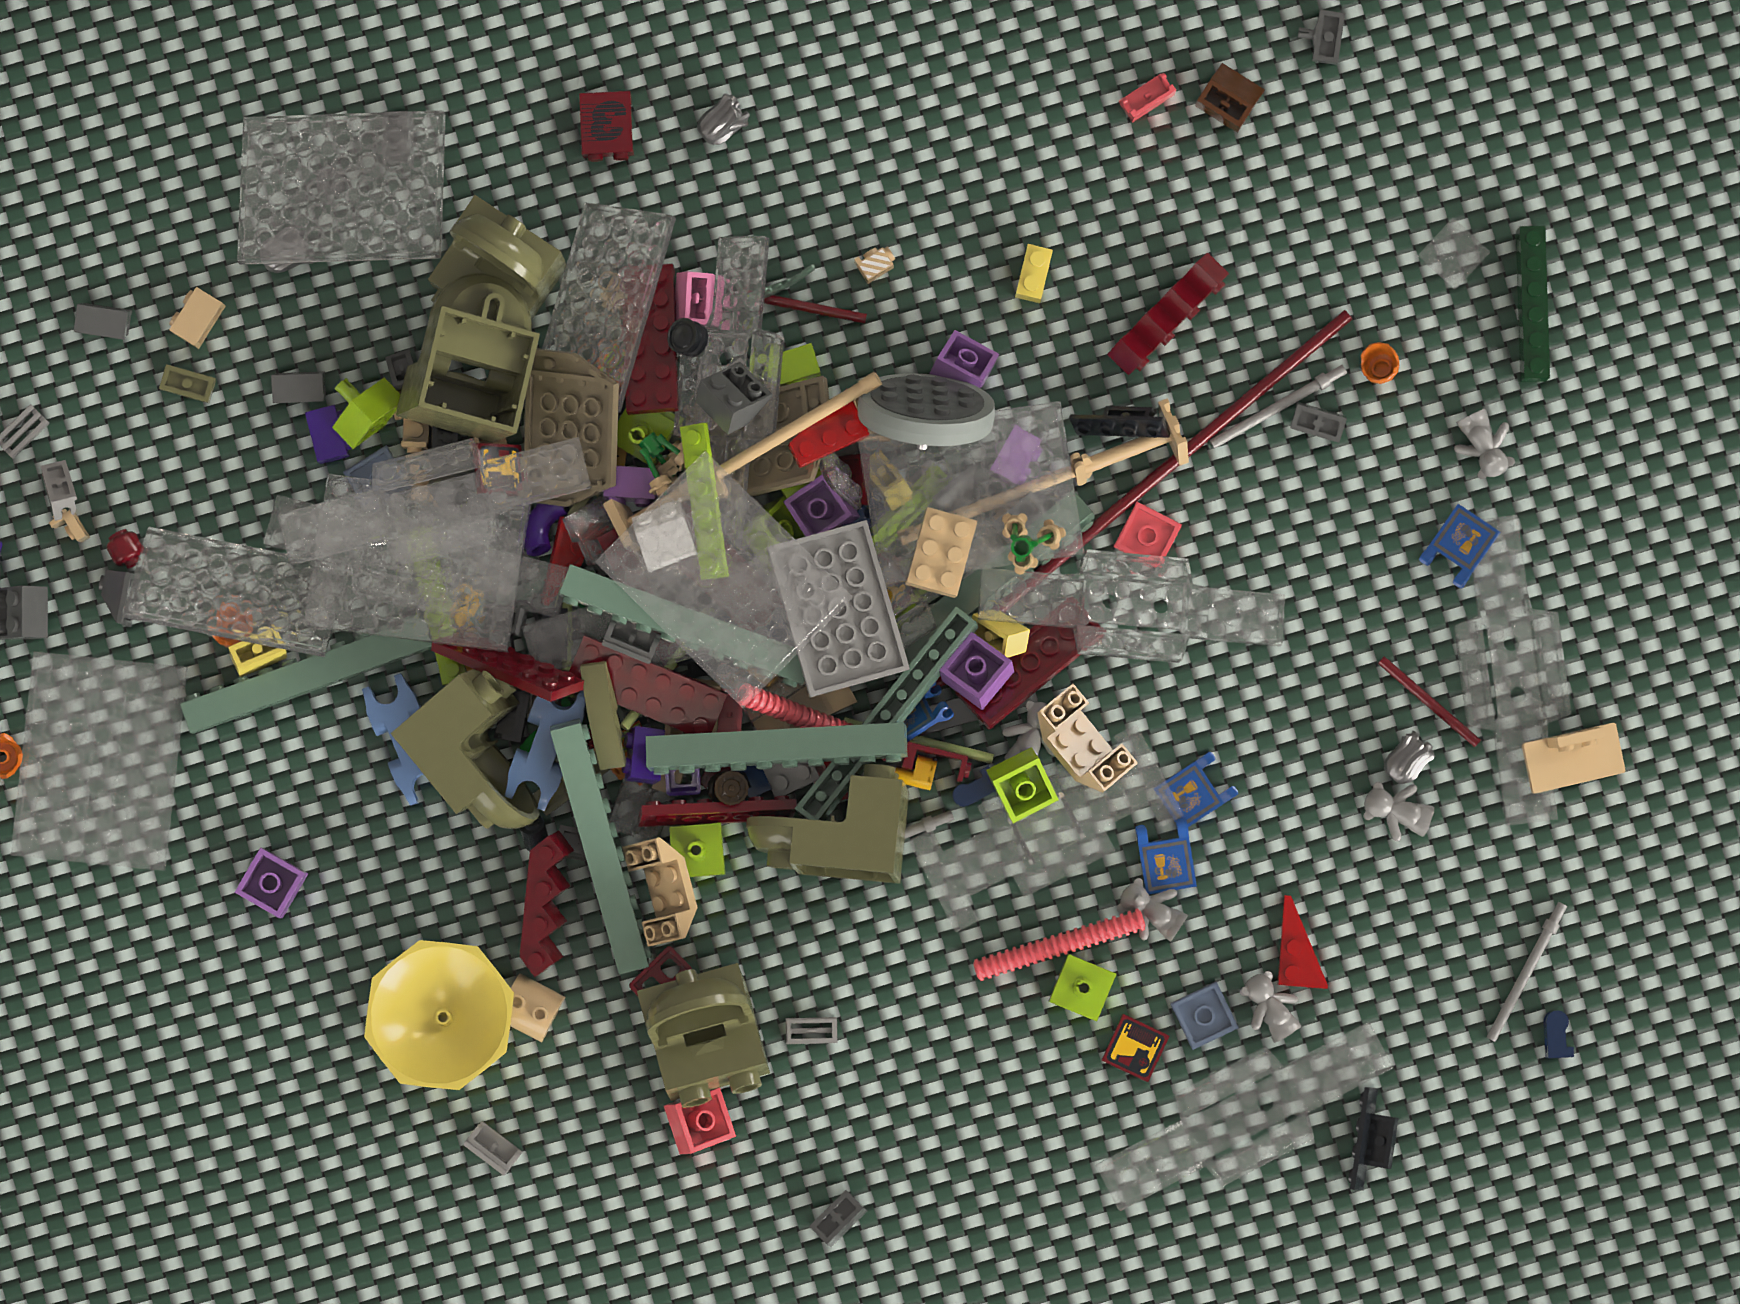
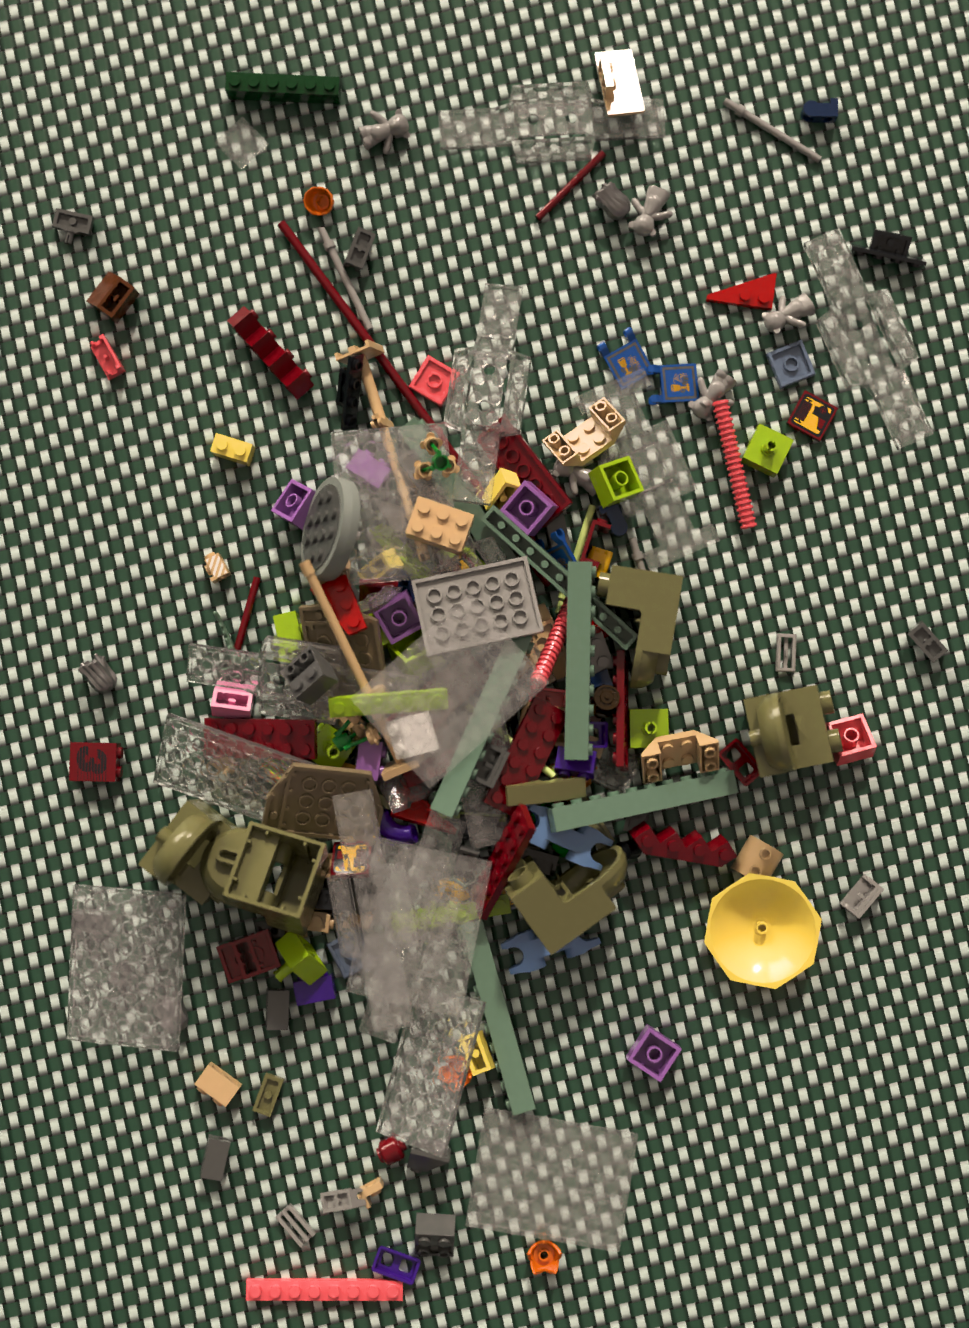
camera: 85 degrees left, 0 degrees up
black wheel [667,318,708,357] -> none
blue flag [1419,504,1501,589] -> none
none -> dark red bracket [216,928,282,984]

